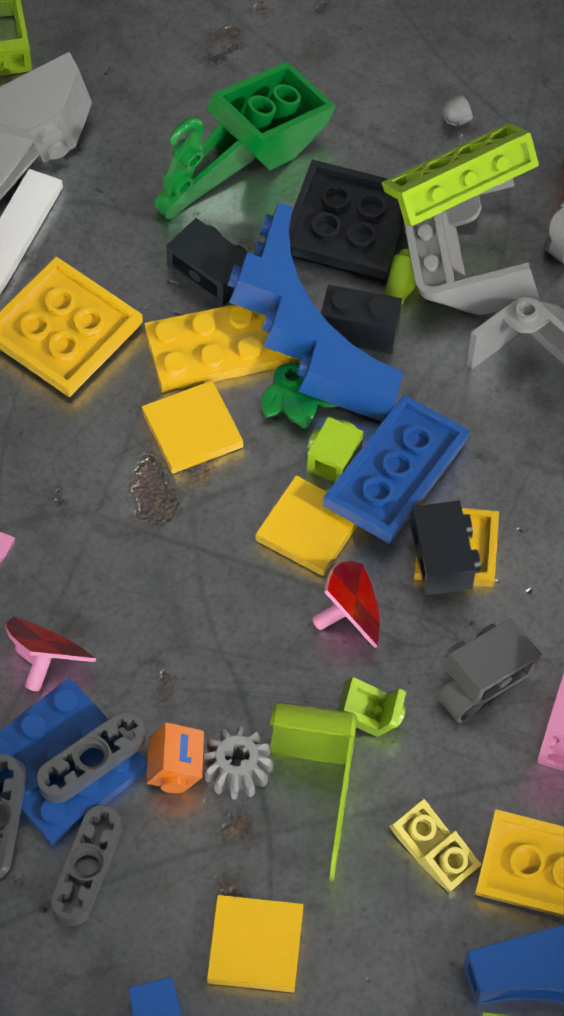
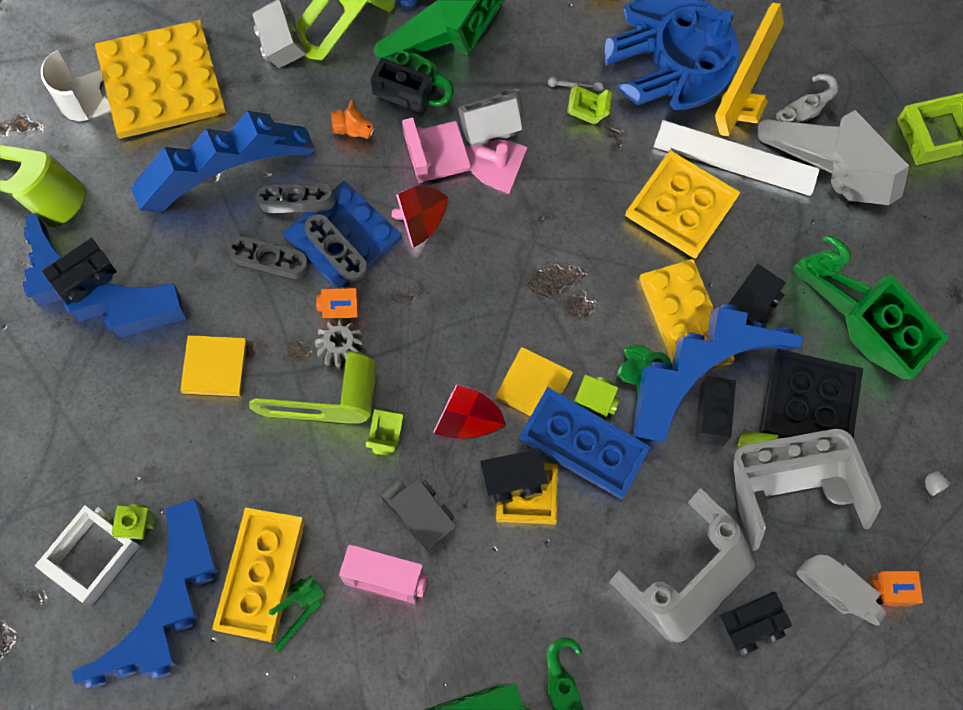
camera: 85 degrees right, 10 degrees up
yellow tile [142,380,243,474] -> none
lime fence [382,122,539,227] -> none
light yellow slope [388,799,482,892] -> none

